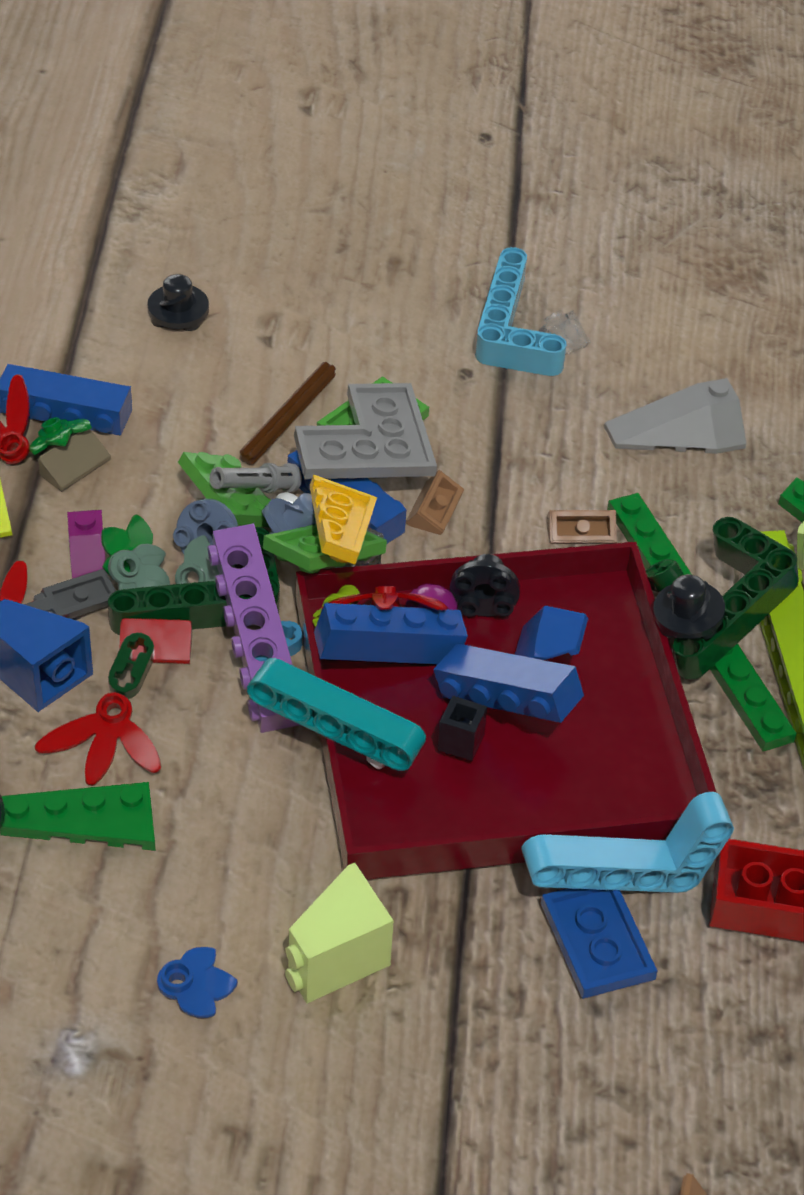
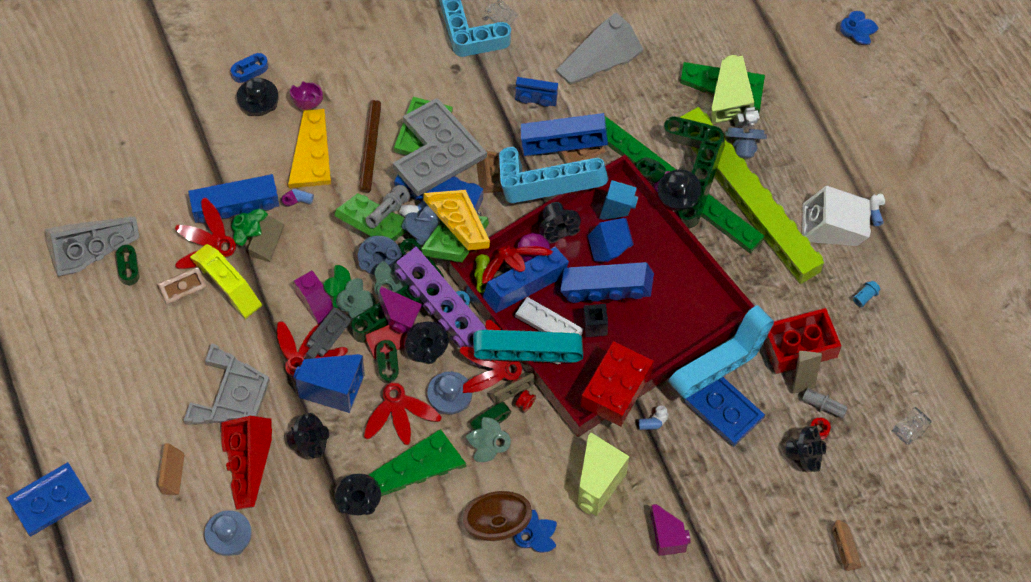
camera: 25 degrees left, 15 degrees up
none -> blue beam [231,53,268,83]
none -> arm [281,189,314,206]
none -> yellow wing [288,109,331,188]
none -> magenta hair [289,81,323,110]
none -> magenta slope [378,286,422,333]
none -> black plate [404,321,449,364]
none -> sand blue plate [427,372,472,414]
none -> red plant [460,320,522,393]
none -> reddish brown dish [463,491,532,541]
none -> sand green plate [466,417,511,462]
none -> dark green beam [470,402,511,431]
none -> dark tan slope [488,372,534,405]
none -> medium azure beam [499,147,608,203]
none -> blue plate [515,77,558,106]
none -> white plate [515,297,583,335]
none -> red bush [516,389,536,412]
none -> blue brick [521,113,608,156]
none -> red brick [581,341,654,427]
none -> dark azure slope [599,180,638,220]
none -> arm [639,406,669,430]
none -> magenta slope [650,504,691,556]
none -> black plate [785,426,827,472]
none -> dark tan slope [793,351,822,393]
none -> light grey axle [802,388,847,418]
none -> red bush [810,417,831,440]

